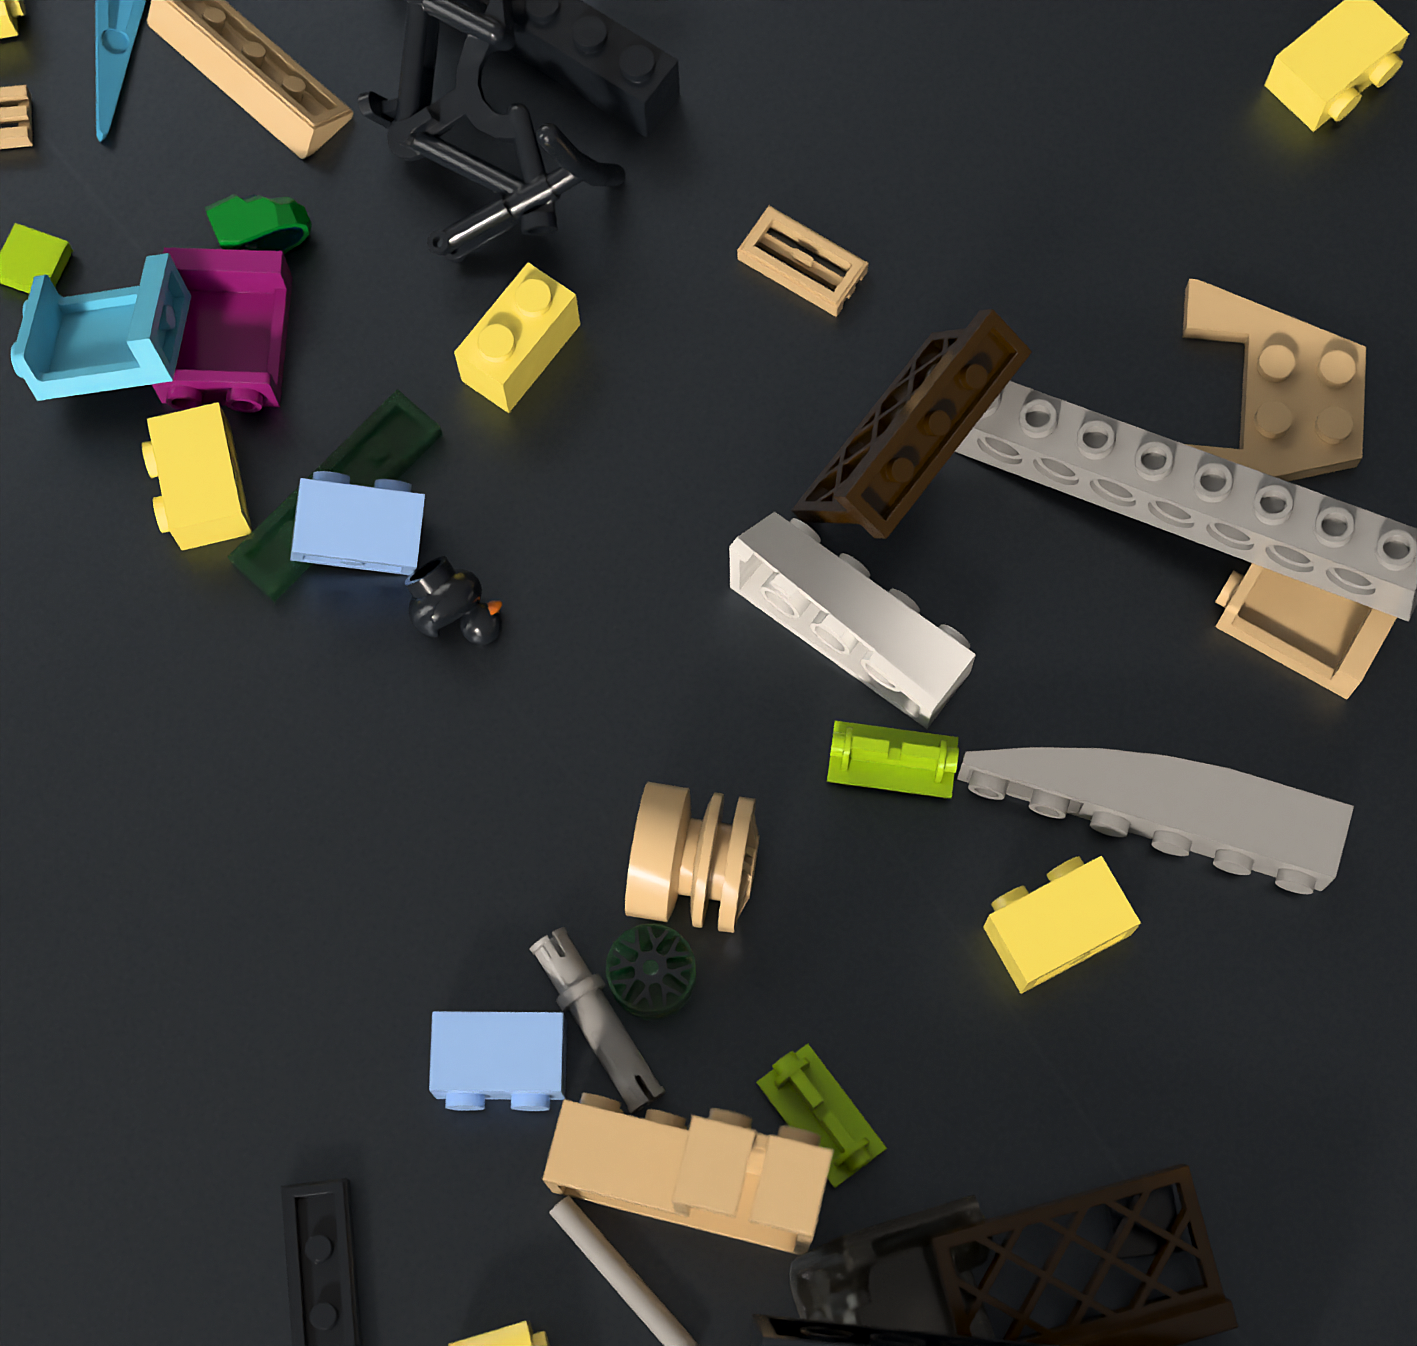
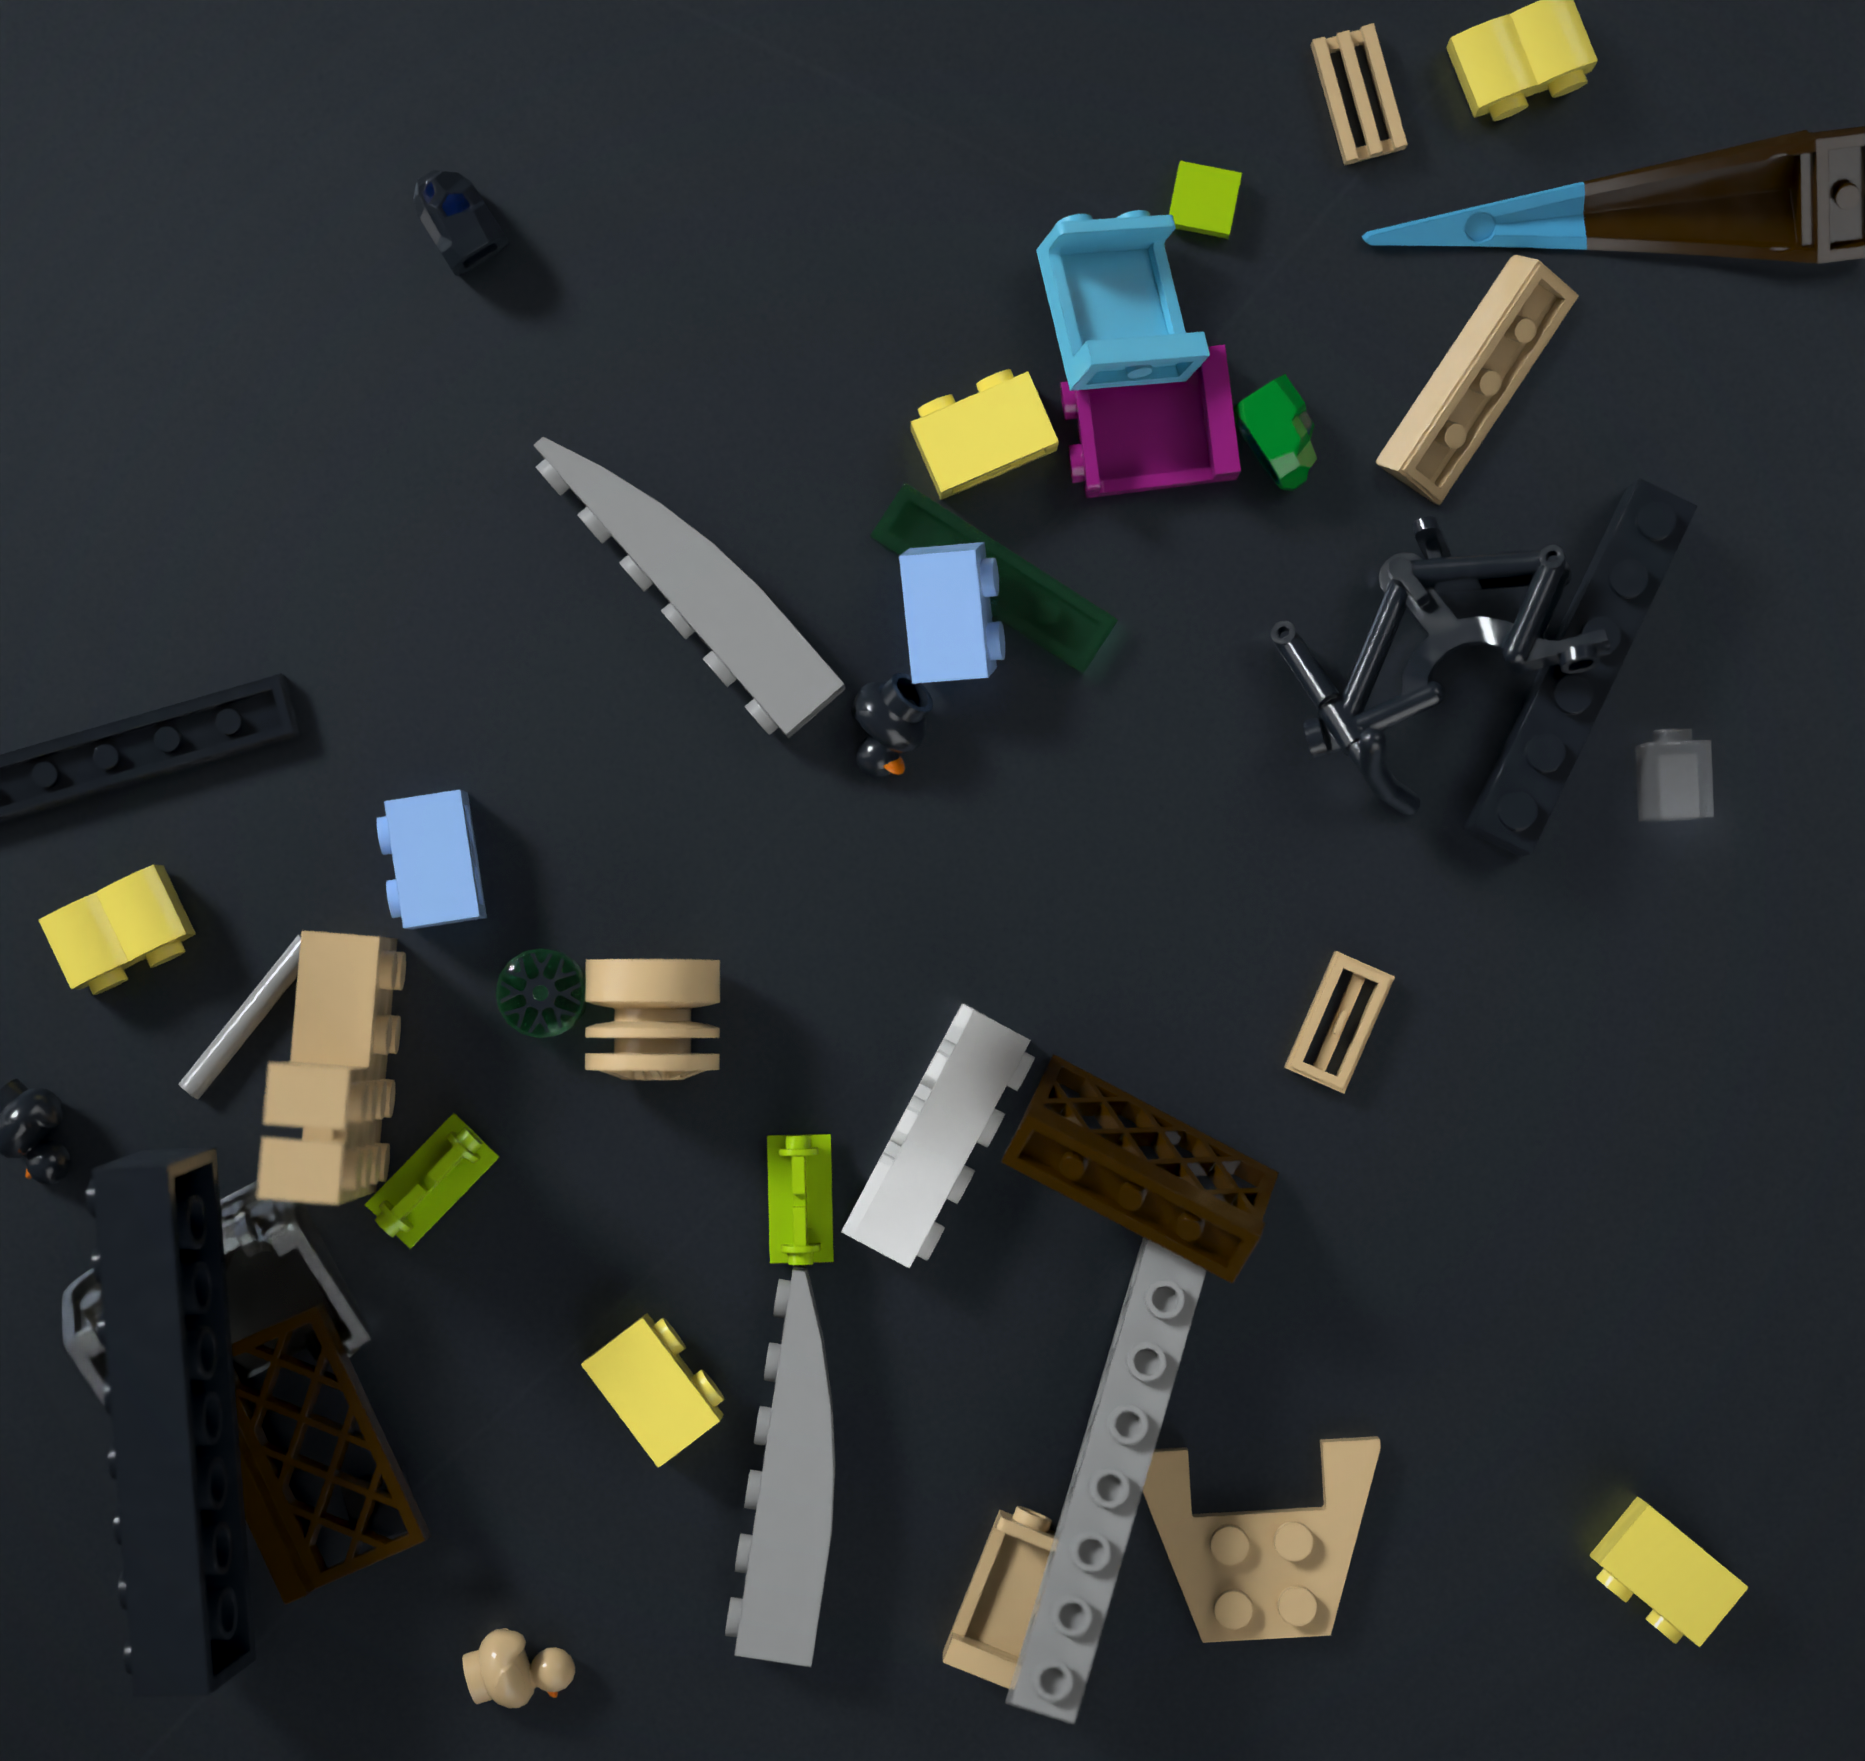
camera: 80 degrees right, 15 degrees up
light yellow brick [454,262,580,413] -> none
light grey pin [530,927,666,1114] -> none
none -> tan animal [463,1628,575,1709]
none -> light grey slope [534,437,846,739]

